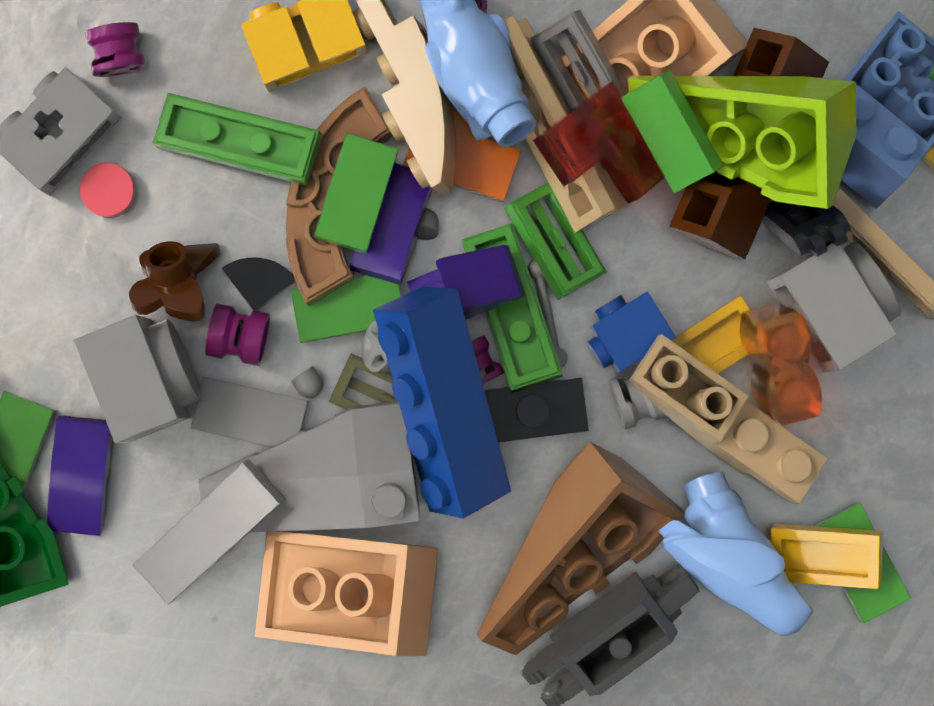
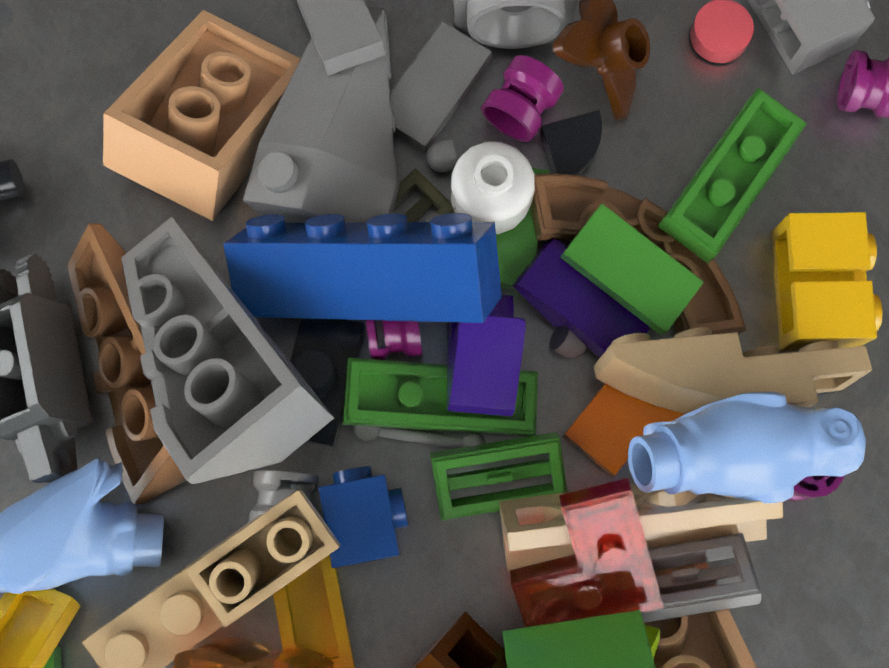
camera: 110 degrees right, 10 degrees down
none -> light grey wedge [121,217,334,485]
none -> white head [451,142,535,234]

